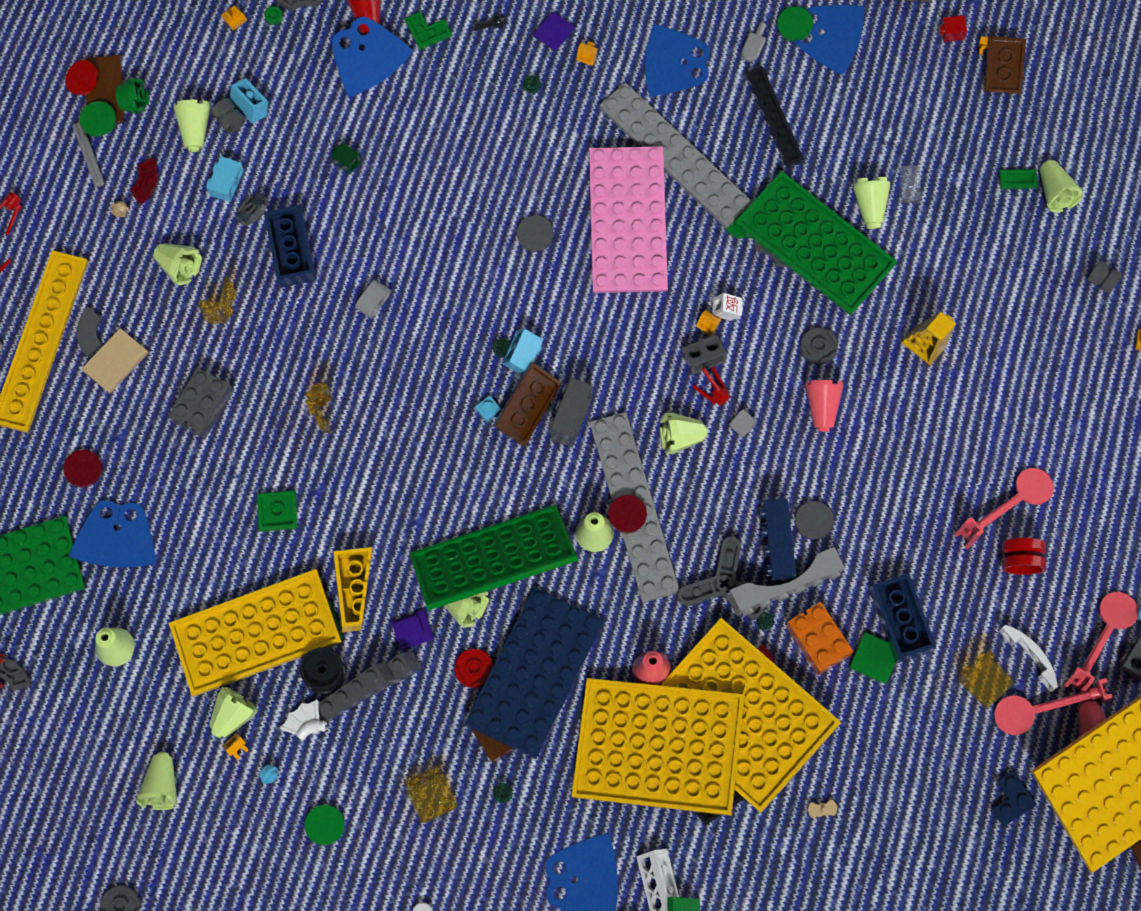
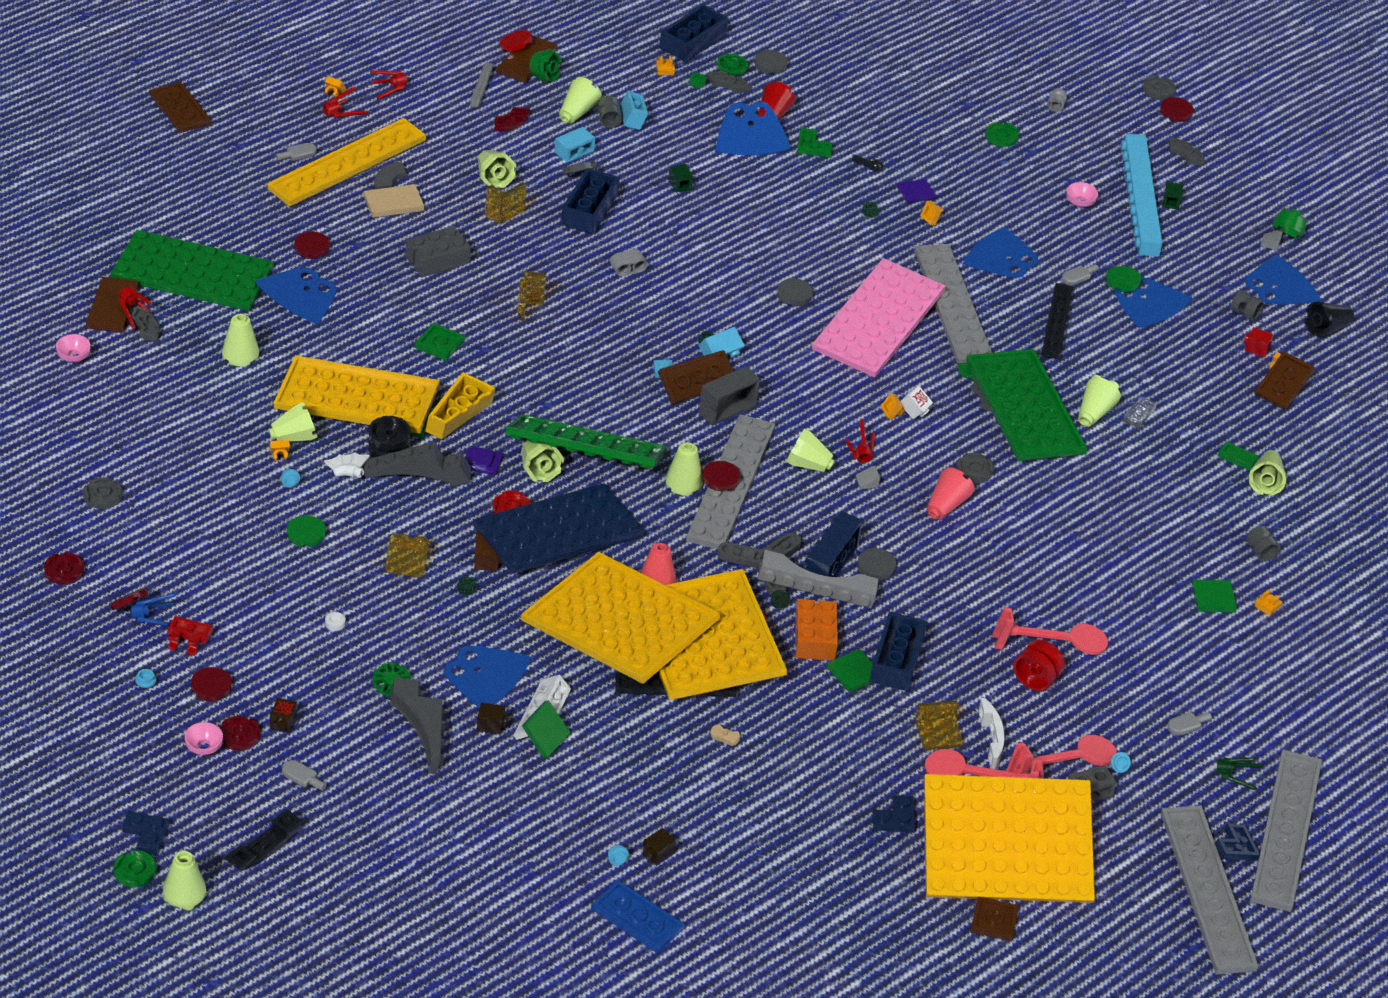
camera: 25 degrees right, 30 degrees down
green tile [79,101,117,137] -> none
tan plate [111,201,129,217] -> none
yellowish green cone [136,752,177,810] -> none
dark grey brick [682,334,726,375] -> none
yellow wedge [901,312,956,366] -> none
none -> green tile [1192,579,1237,613]

